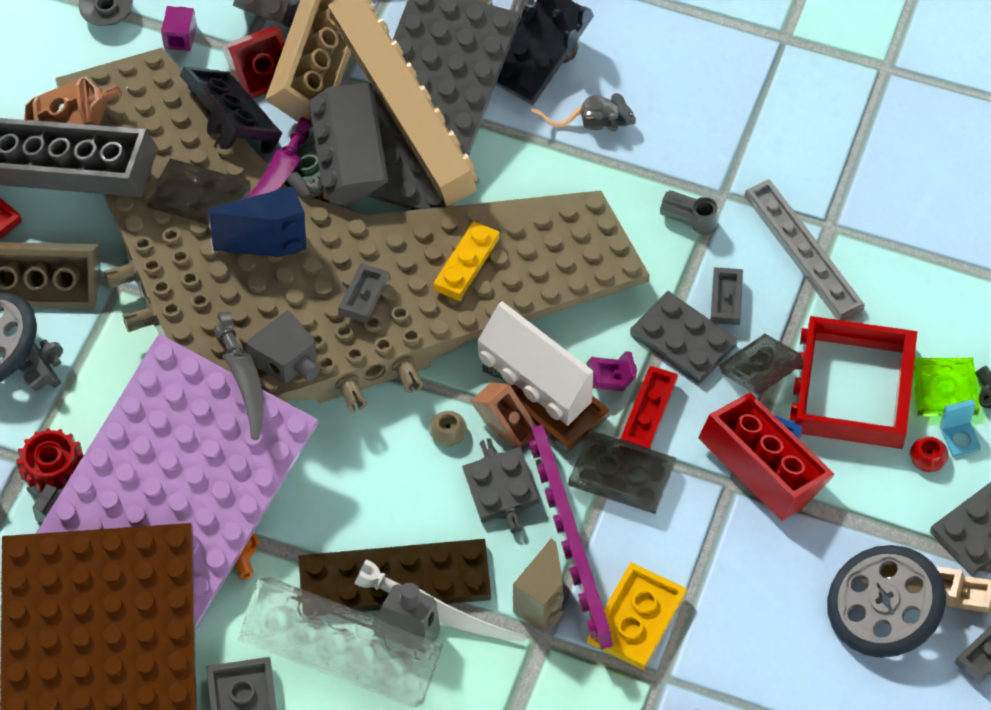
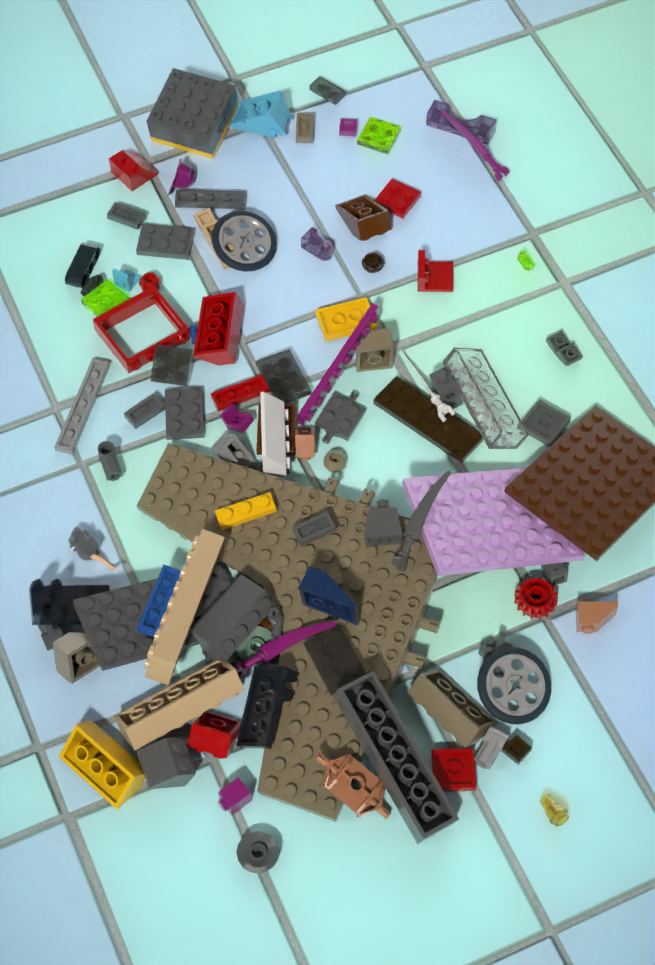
camera: 135 degrees left, 0 degrees up
none -> blue plate [137,564,181,637]
none -> light grey slope [211,434,256,469]
none -> clear purple leg [301,227,333,261]

